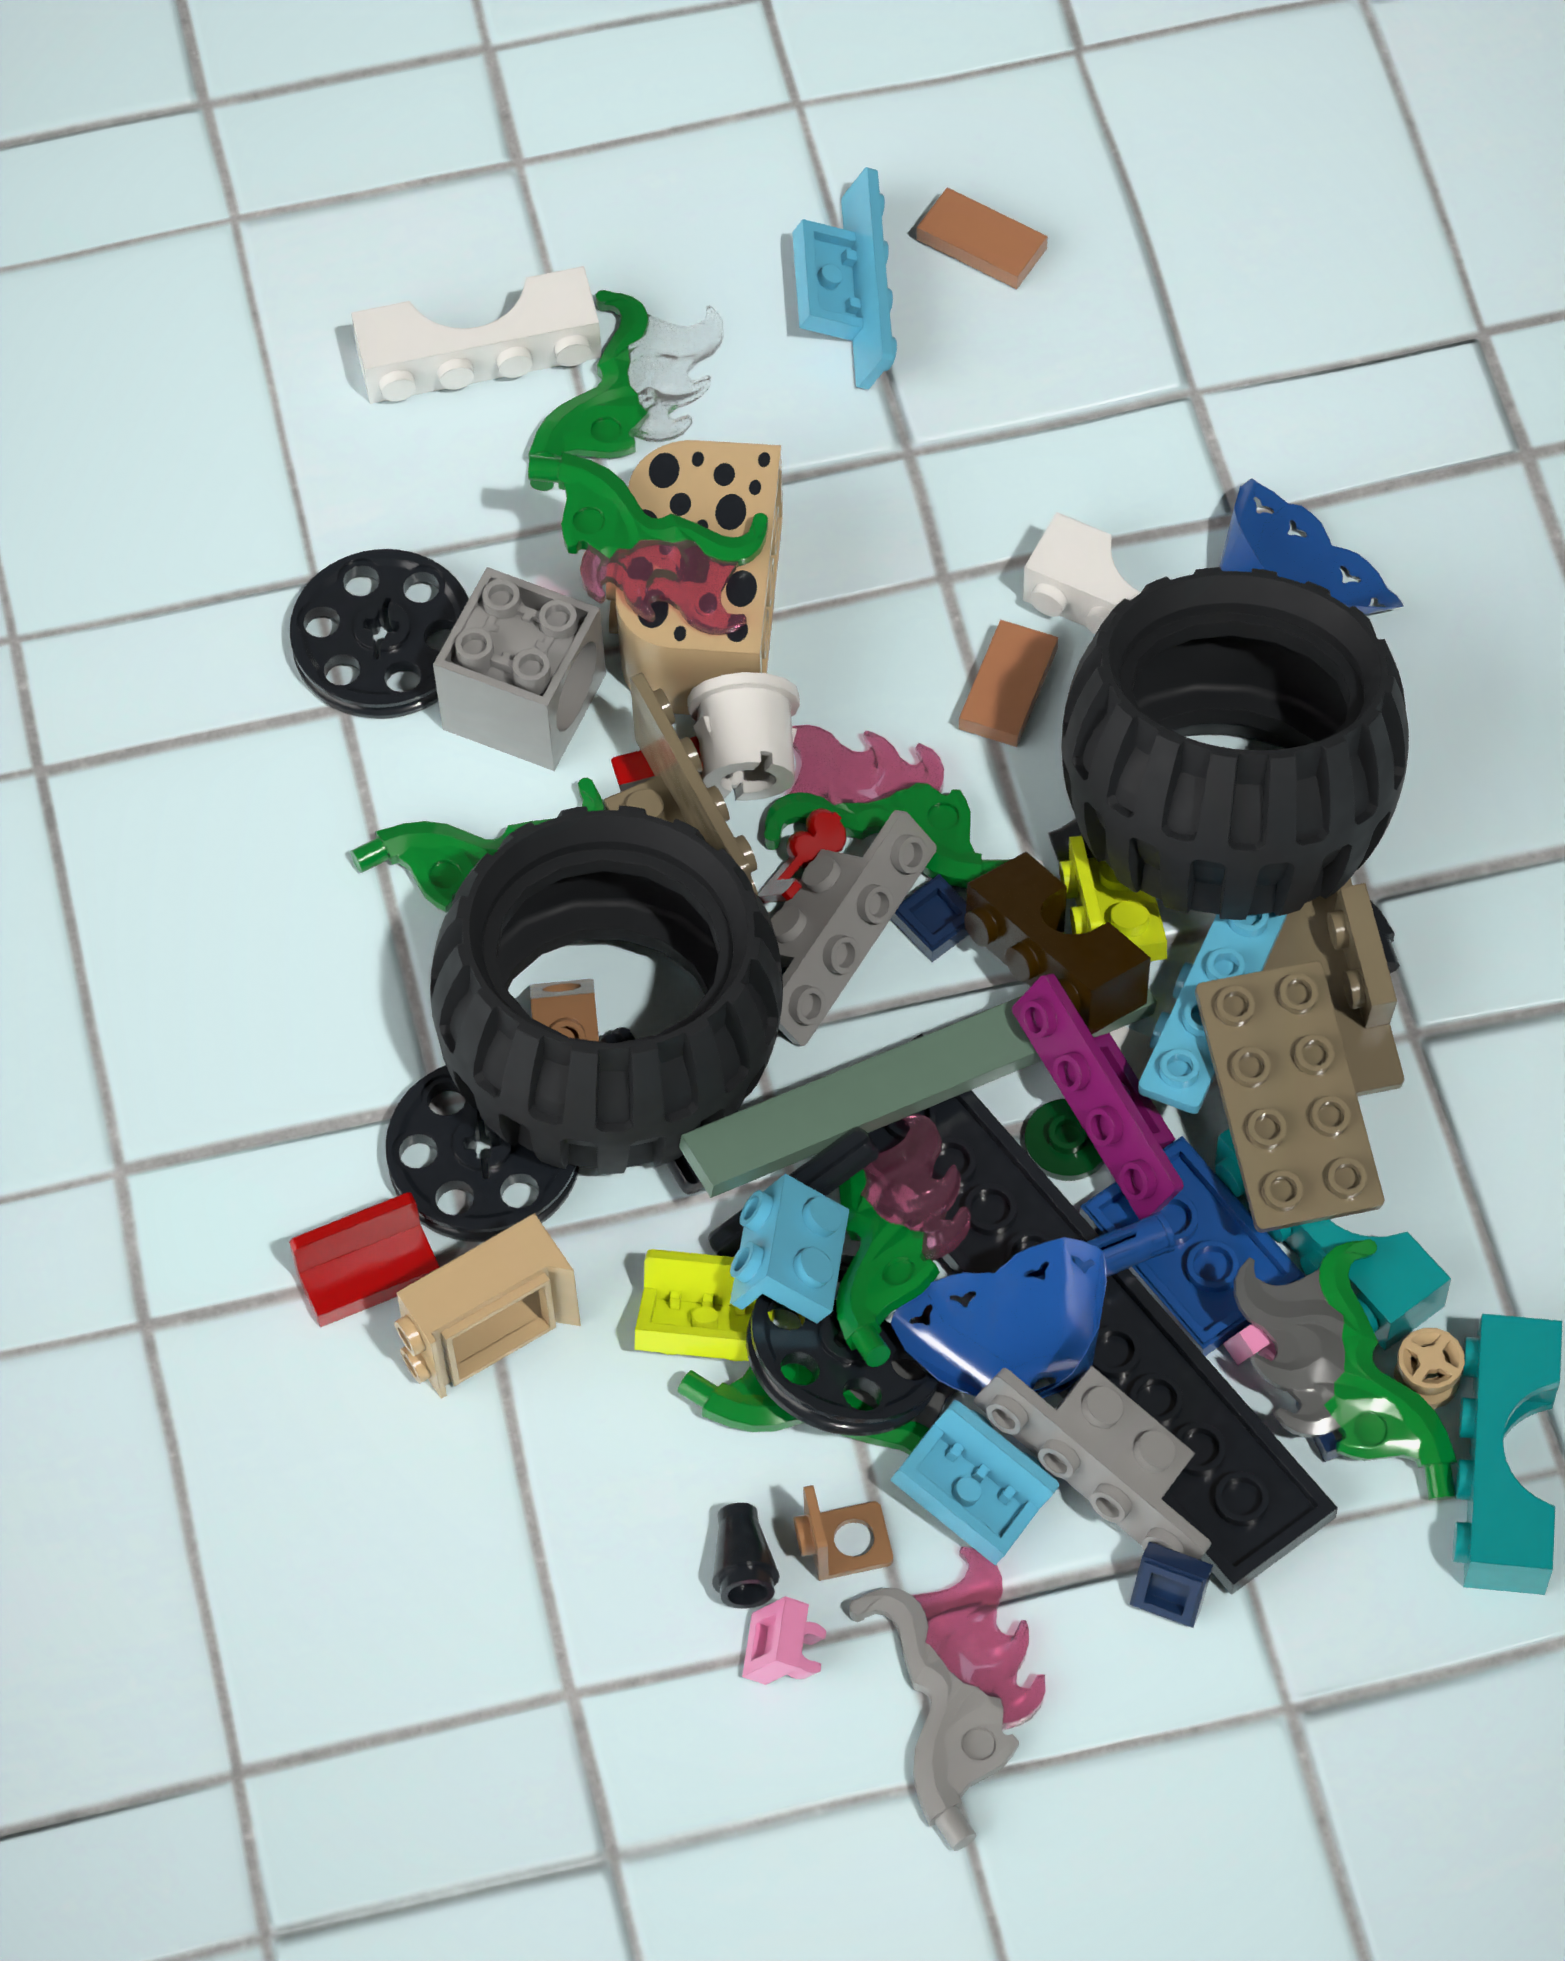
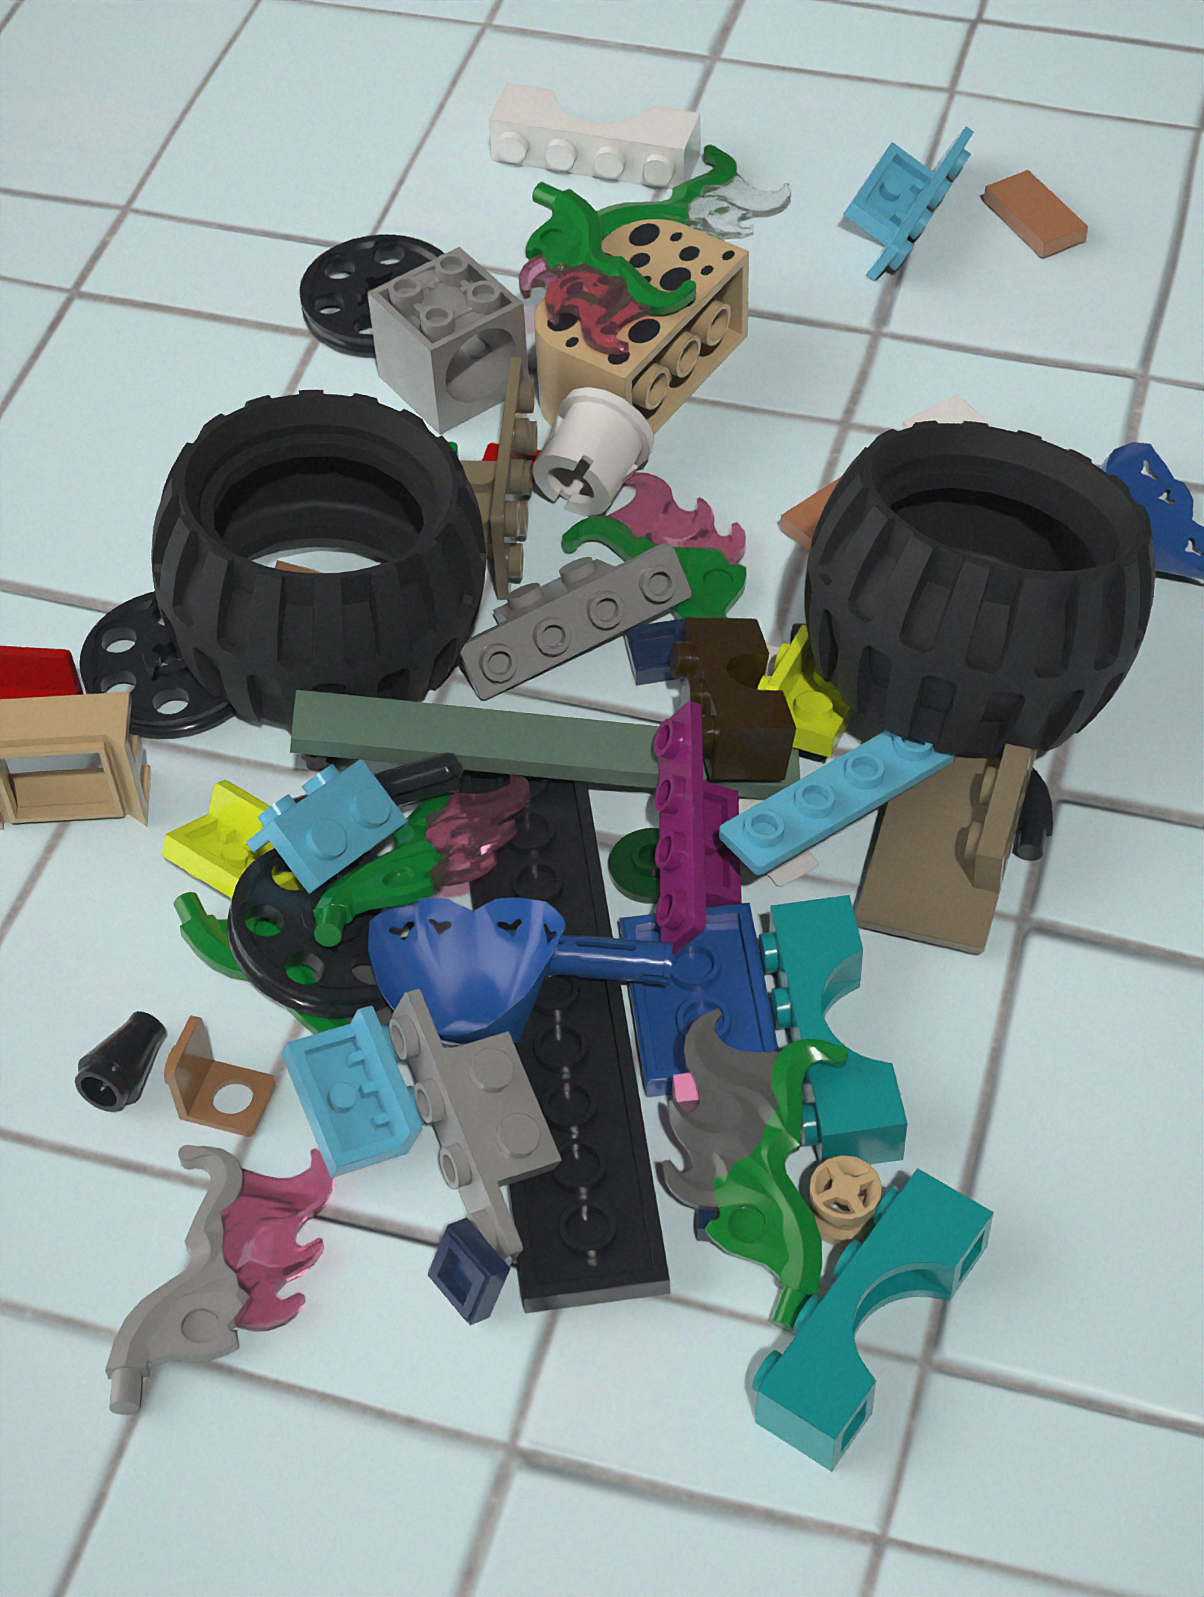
camera: 30 degrees right, 10 degrees down
bright pink tile [742,1596,826,1685] -> none
red piece [758,808,847,903] -> none
dark tan bracket [1195,961,1385,1233] -> none

